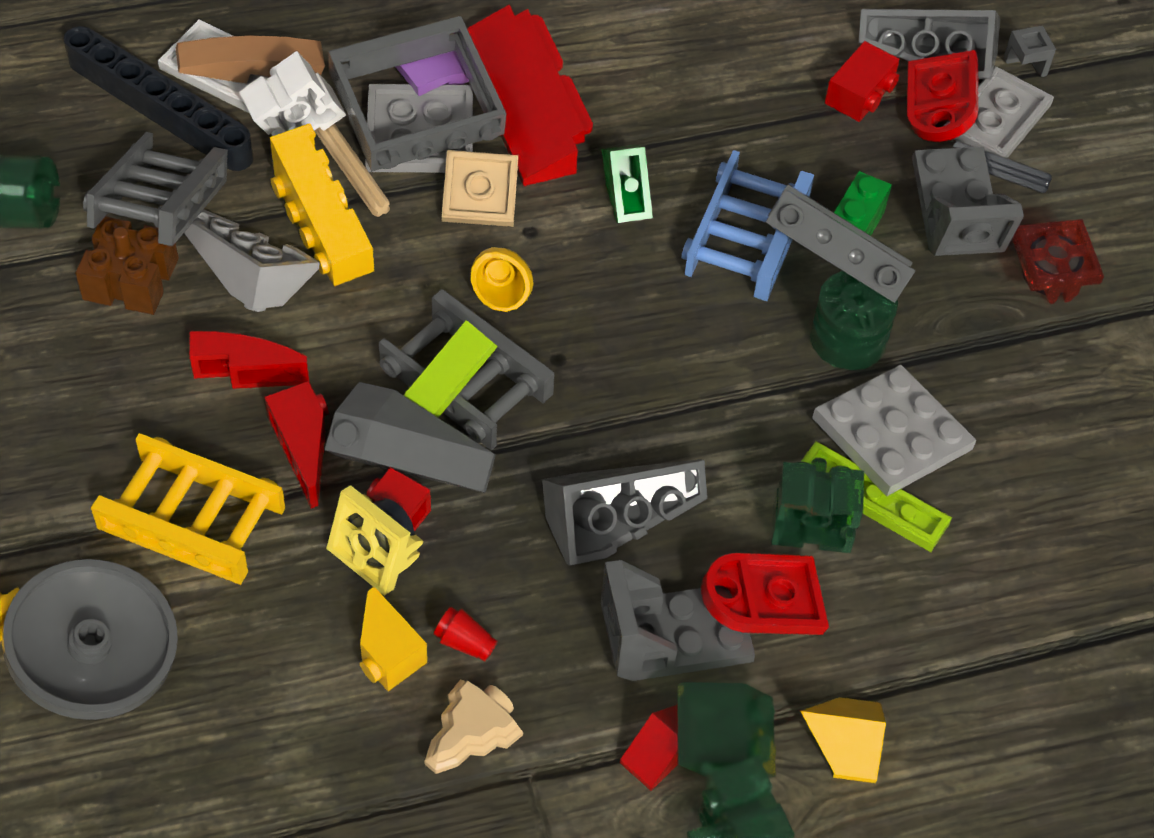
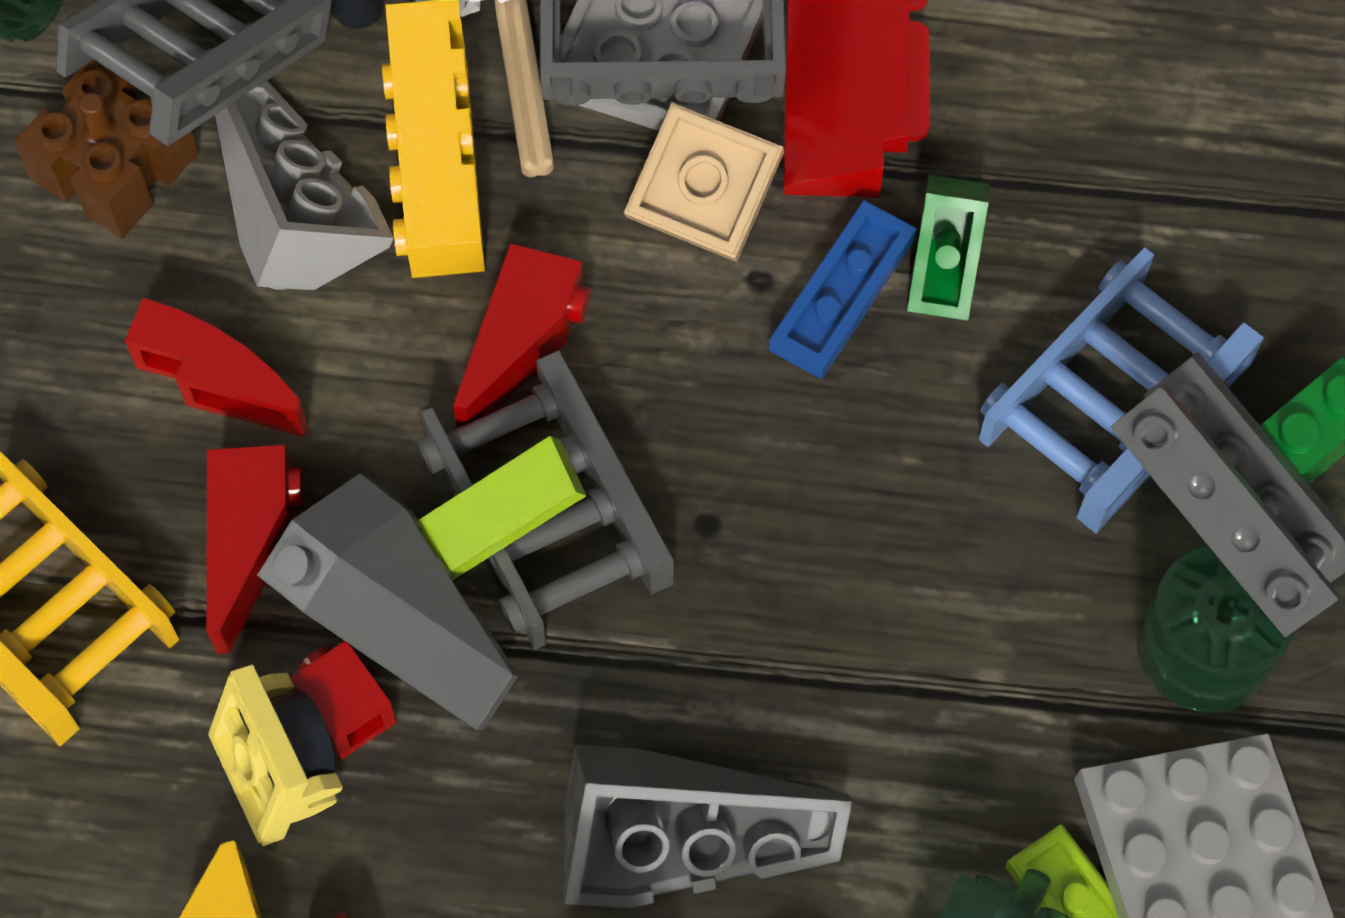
camera: 25 degrees right, 10 degrees up
yellow hat [470,247,533,312] -> none
none -> red slope [453,243,591,428]
none -> blue plate [769,201,917,380]

